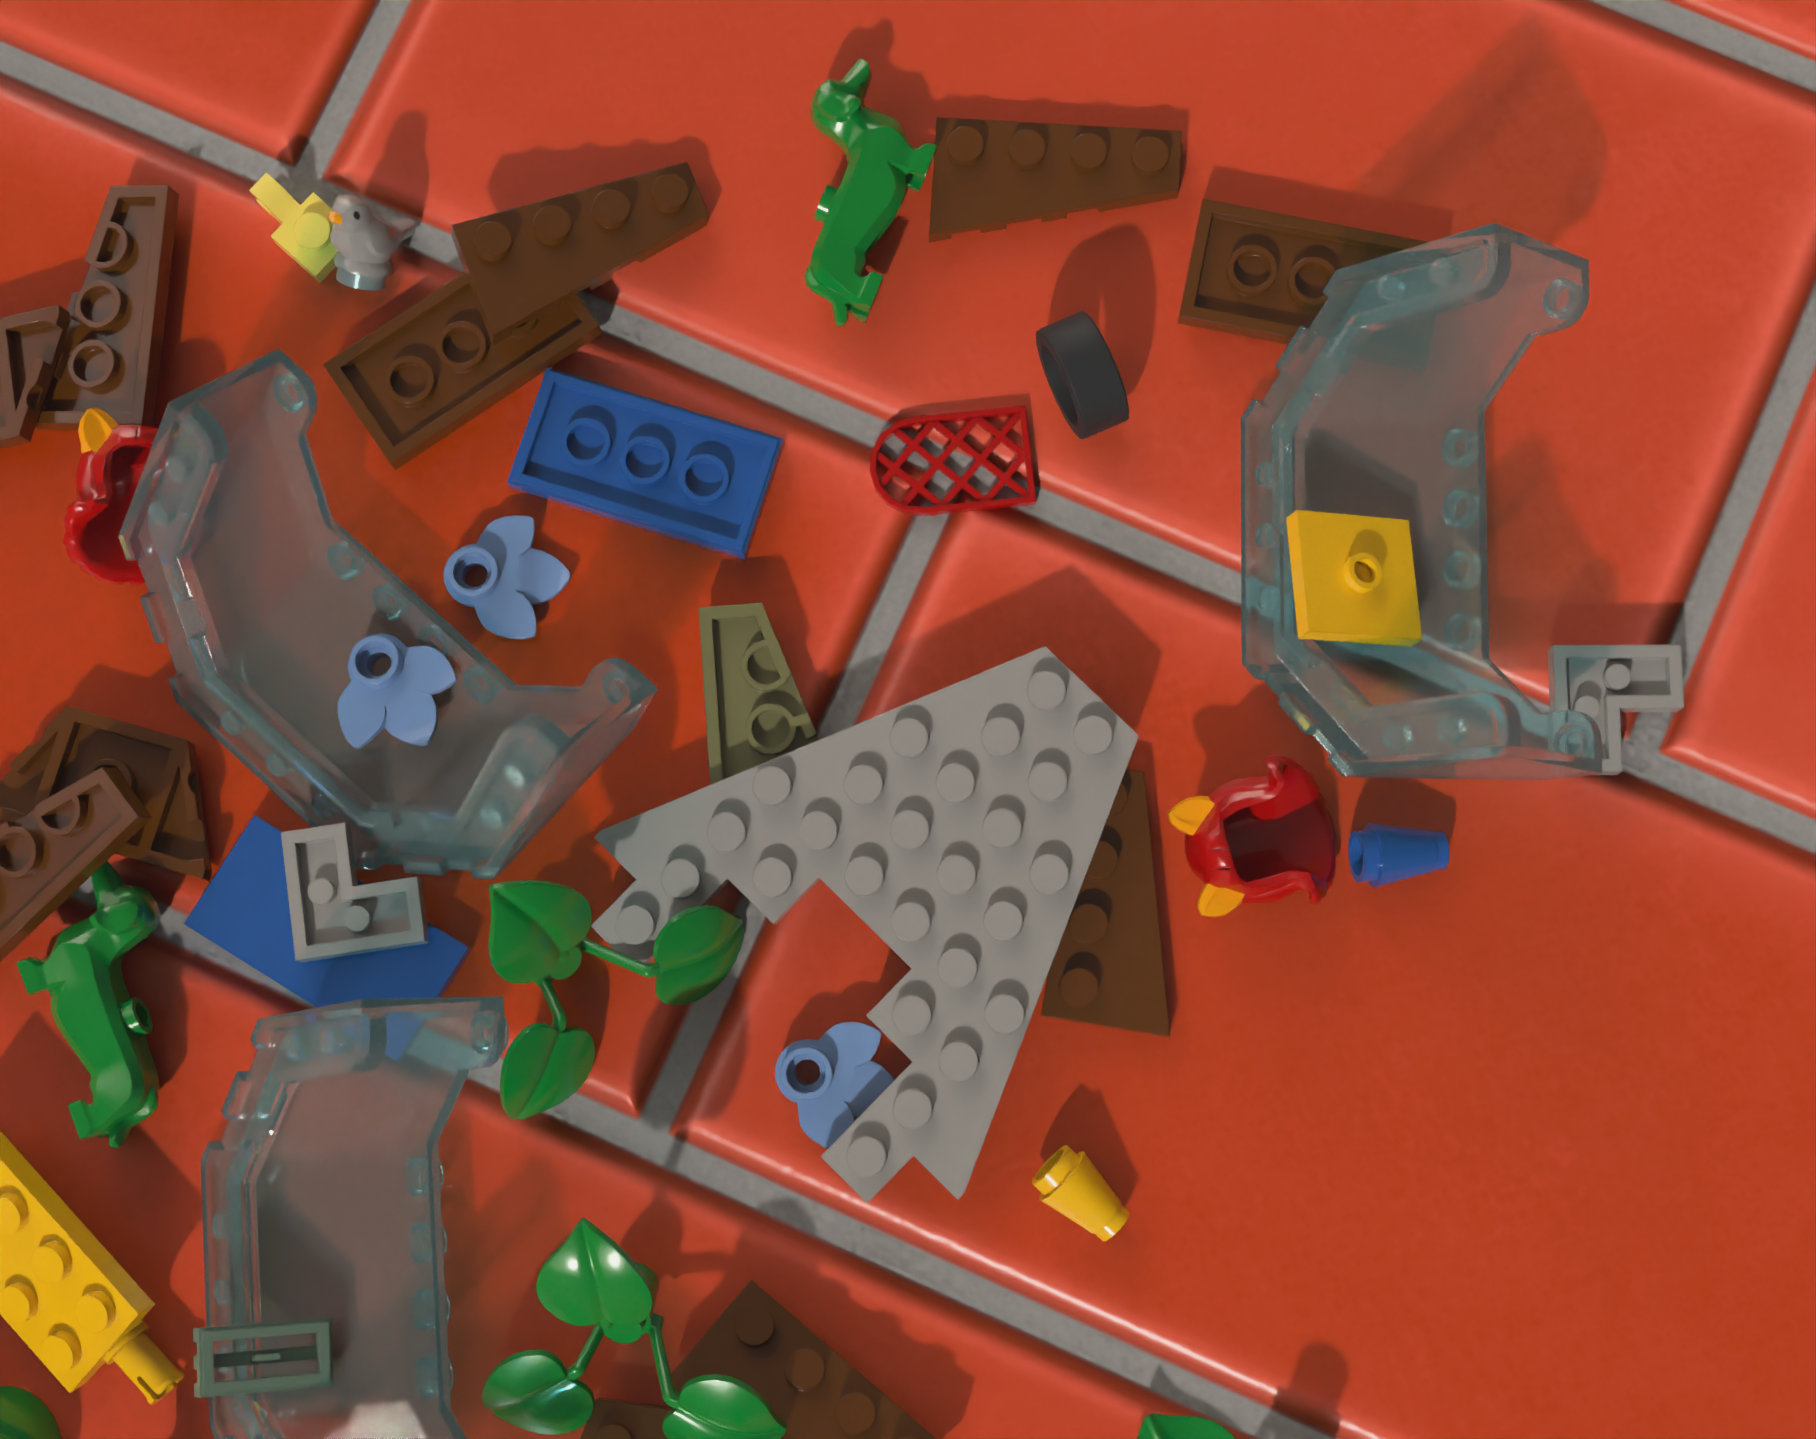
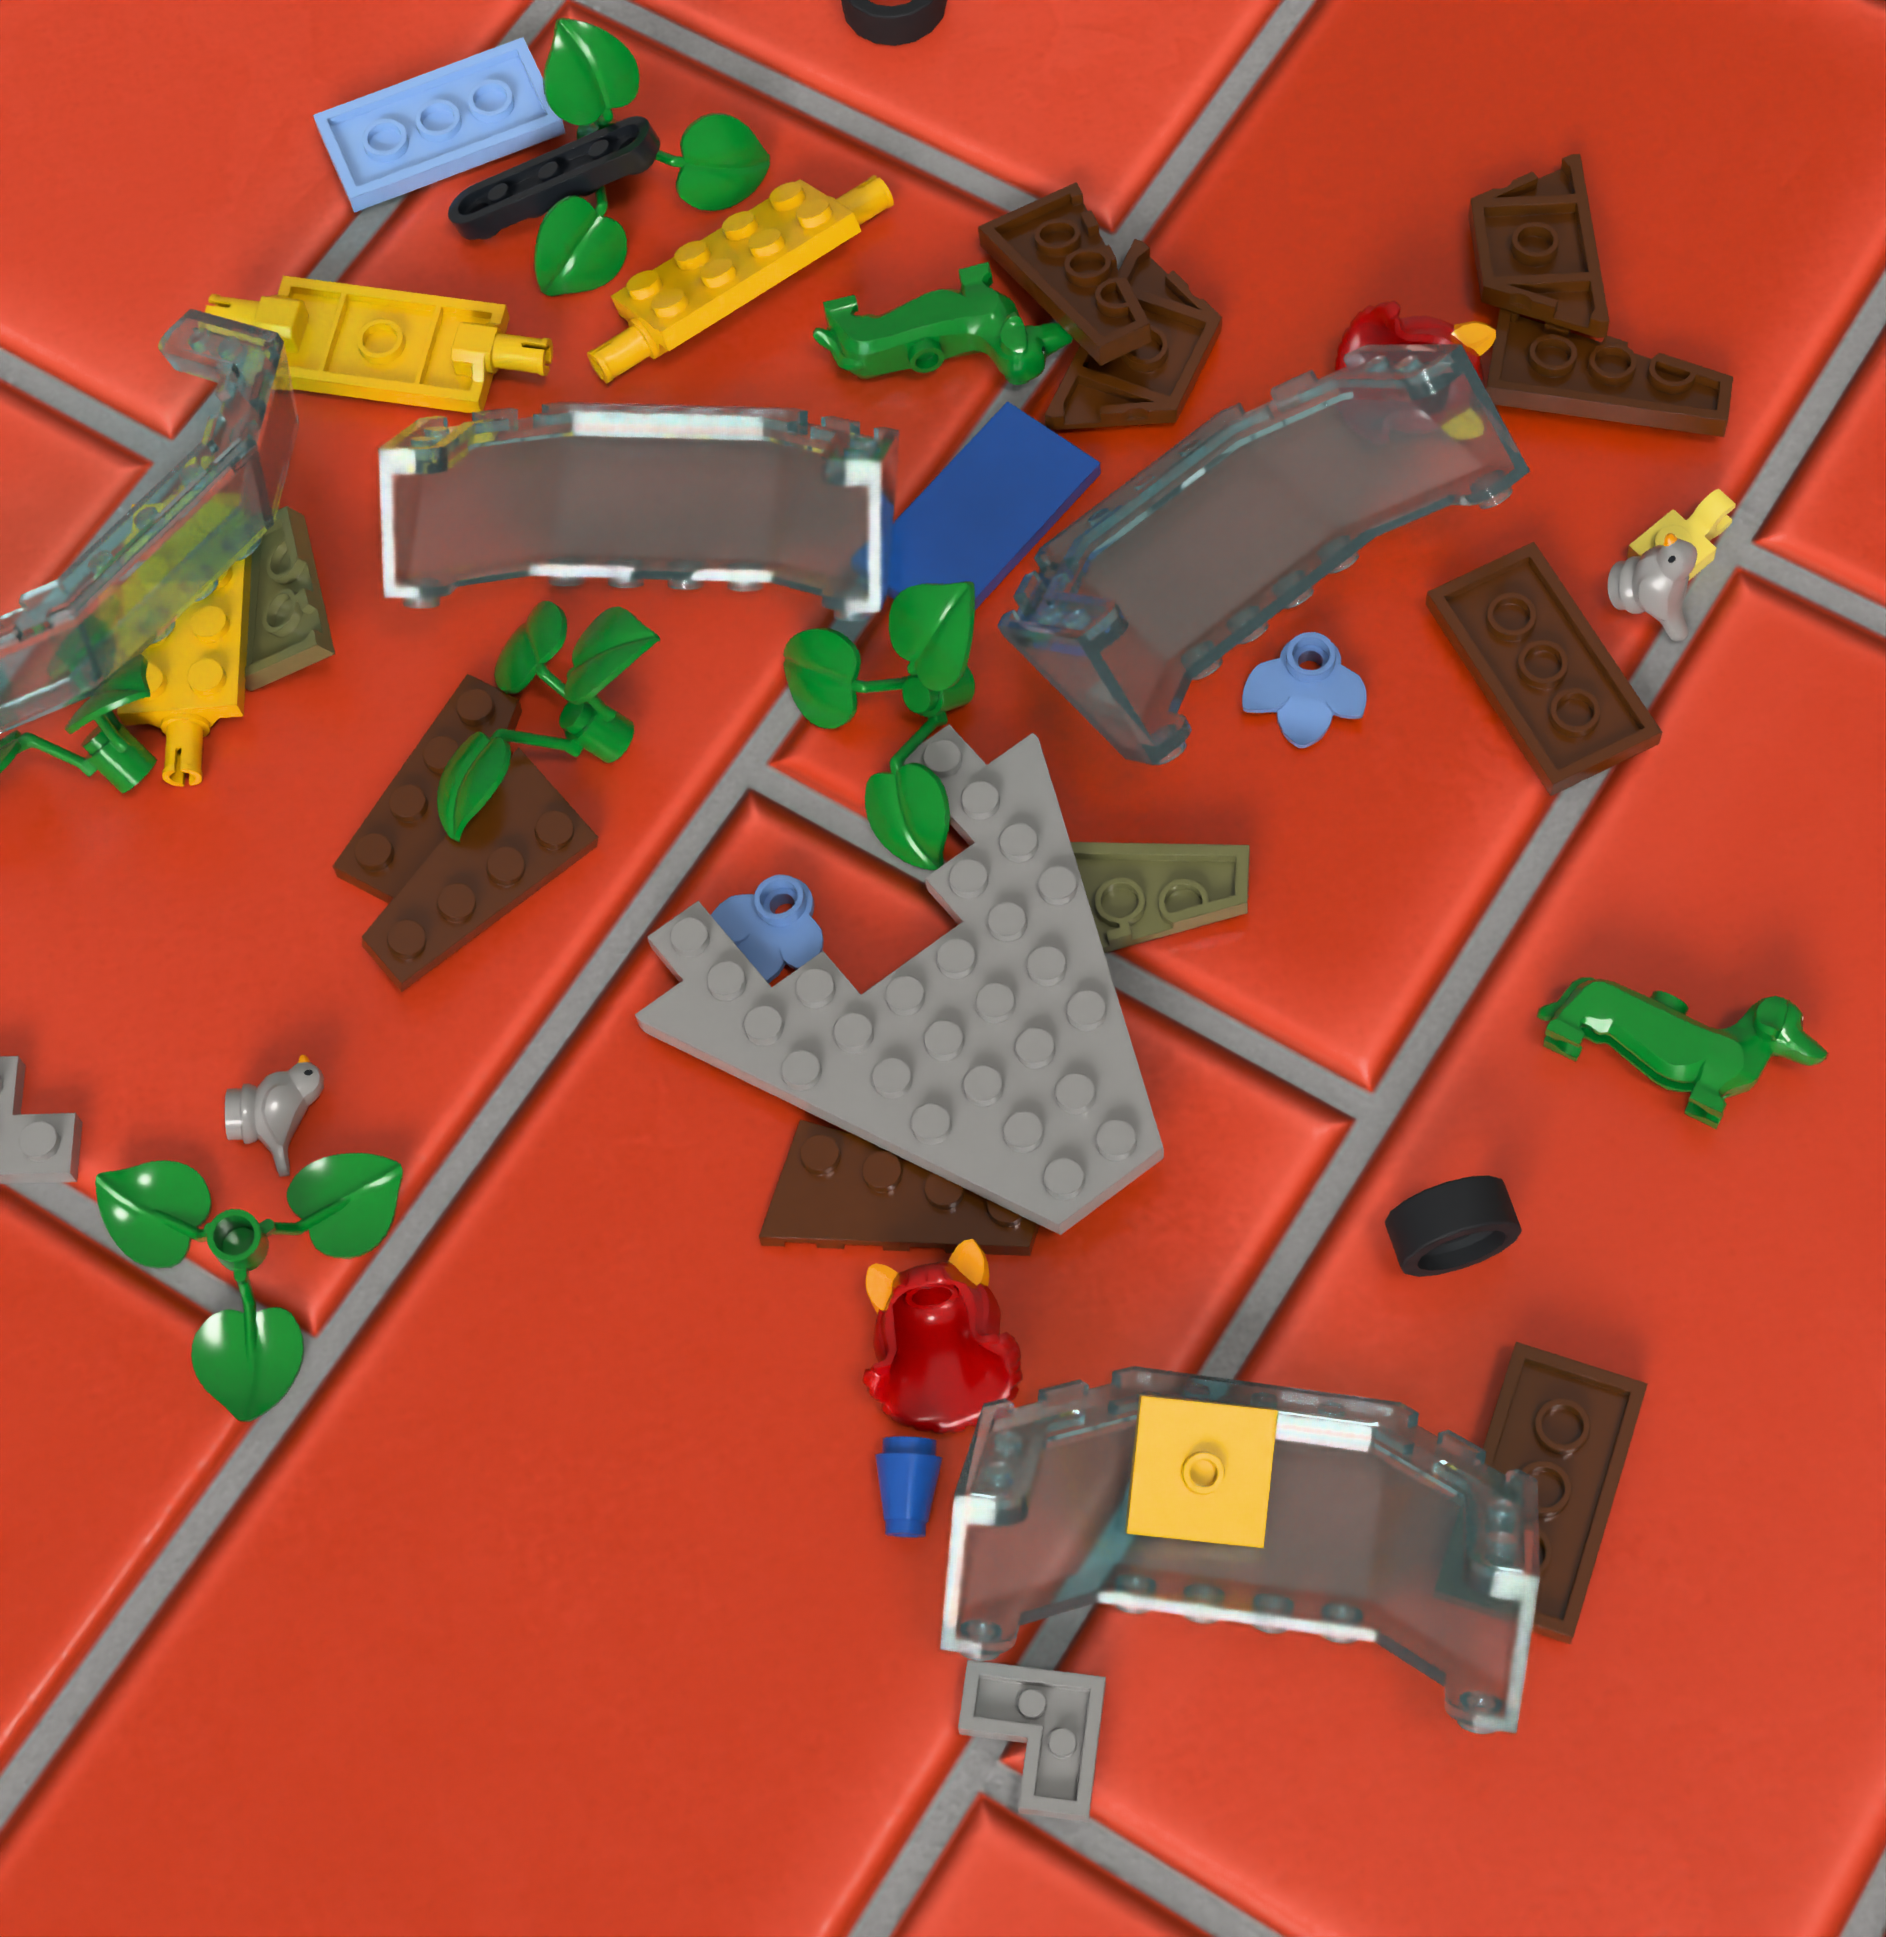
camera: 100 degrees right, 15 degrees down
sand green tile [193,1318,333,1398] -> none
light grey plate [281,822,430,962] -> none
medium blue plate [337,633,457,749] -> none
reddish brown wing [452,162,709,345] -> none
blue tile [507,367,784,560] -> none
red window [869,405,1036,516] -> none
reddish brown wing [929,117,1182,243] -> none
yellow cone [1032,1145,1130,1242] -> none

